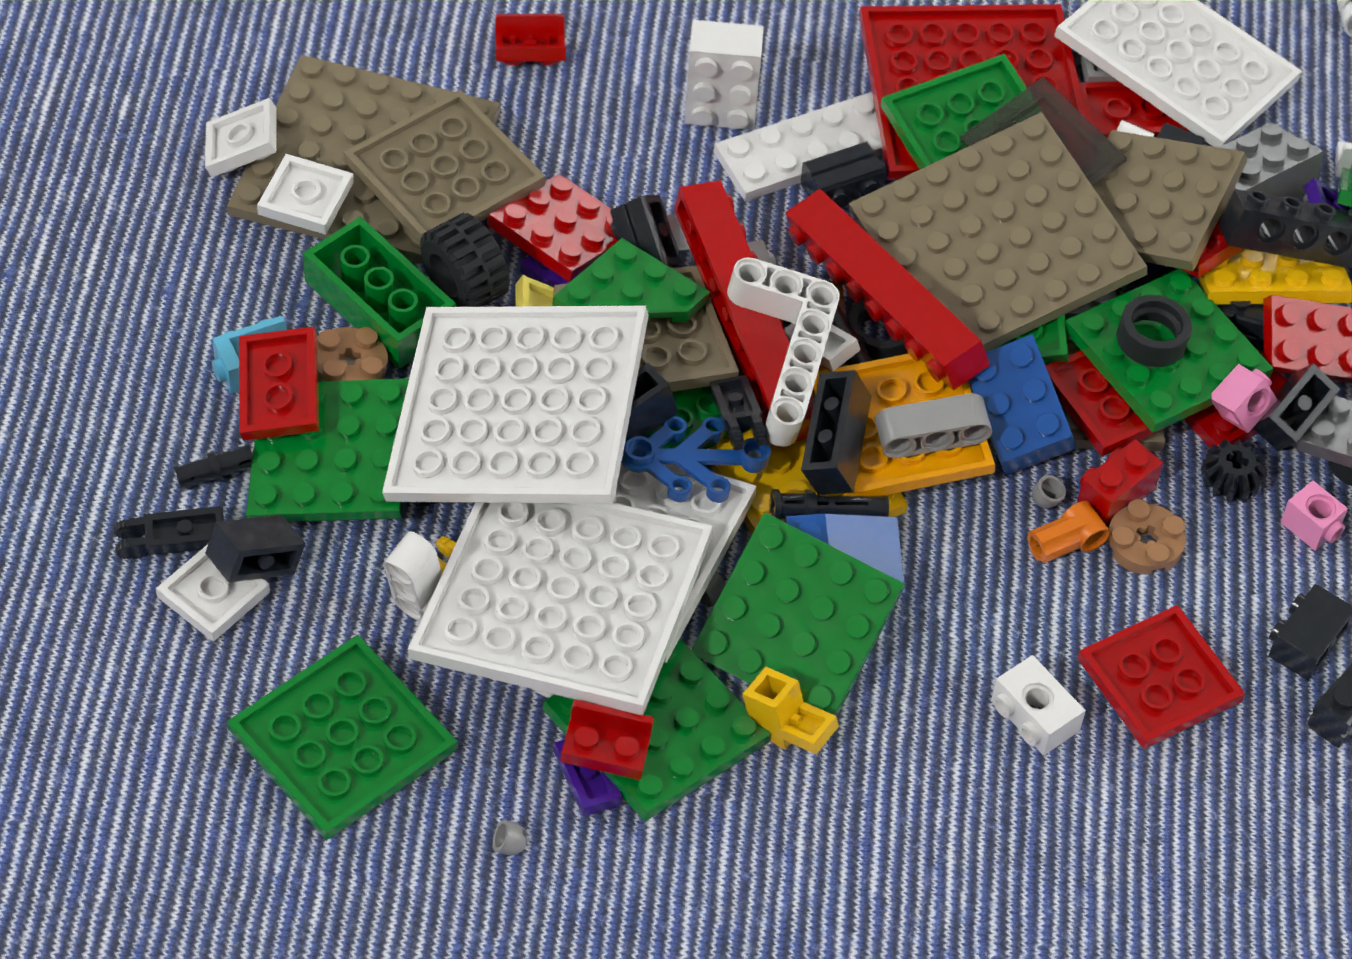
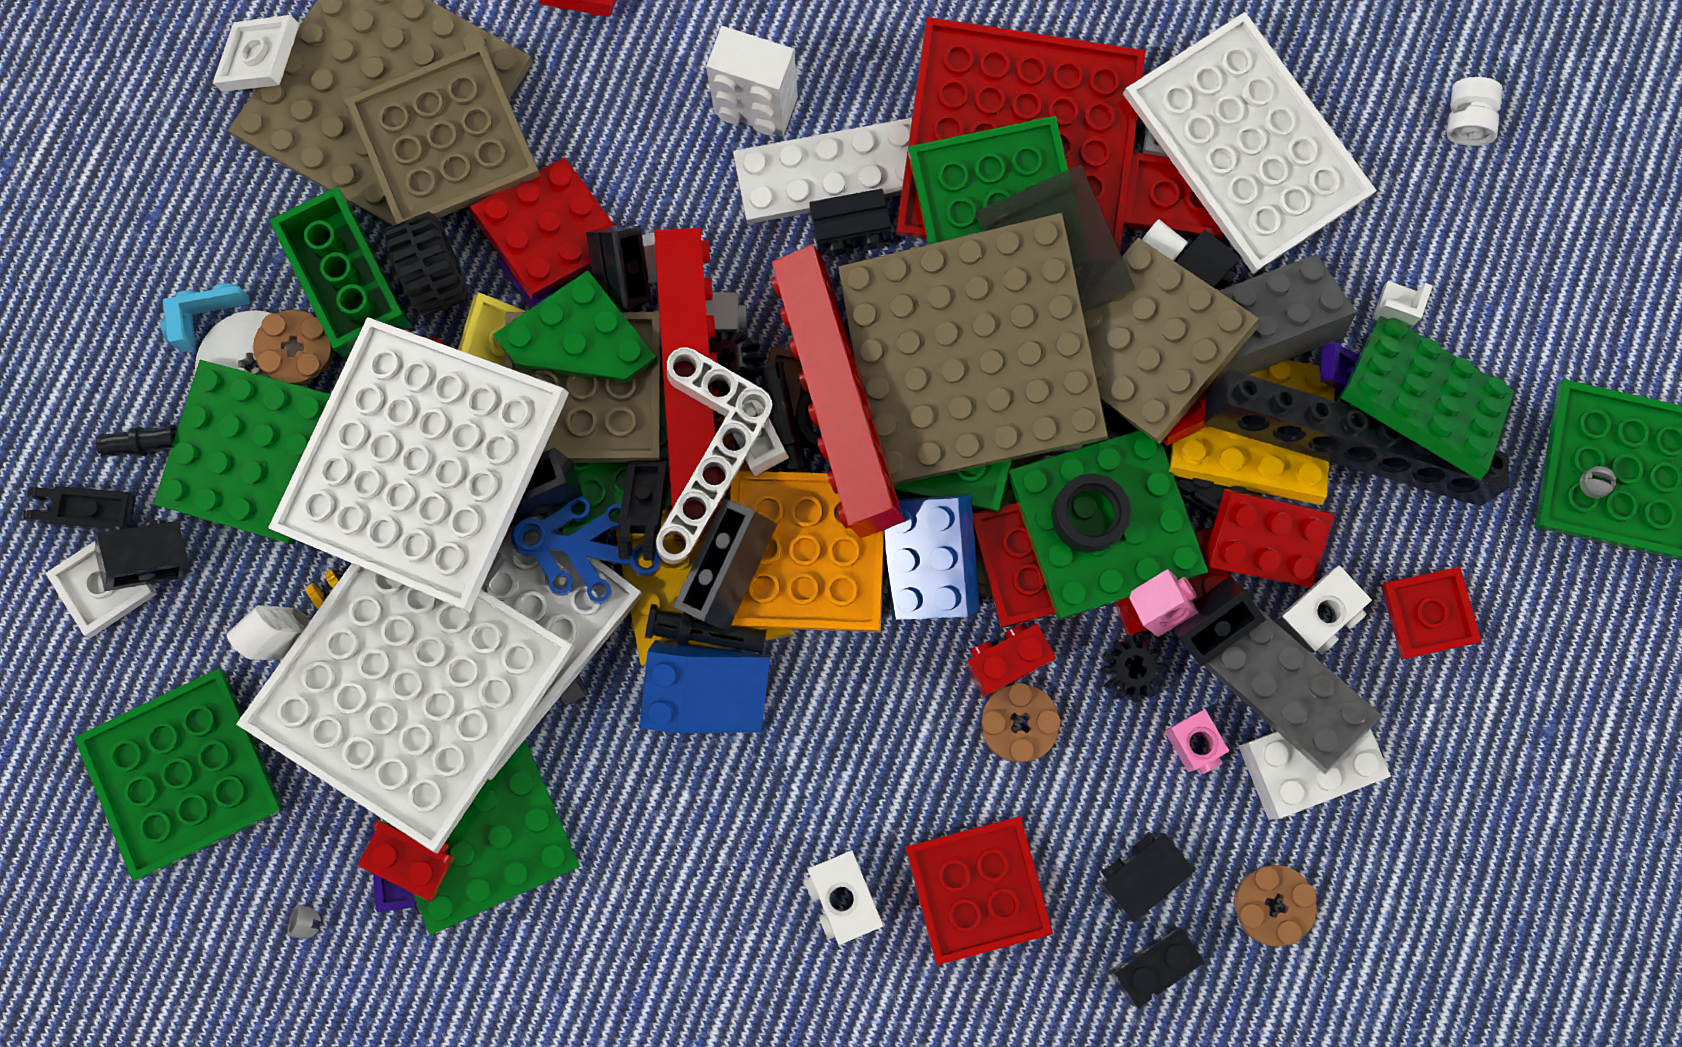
camera: 20 degrees right, 25 degrees up
red plate [239,327,319,441] -> none
white plate [257,154,354,235] -> none
green plate [691,512,906,716] -> none
yellow brick [743,667,839,754] -> none
light grey beam [875,393,993,458] -> none
orange piece [1027,501,1110,563] -> none
light grey hinge [1032,475,1066,509] -> none

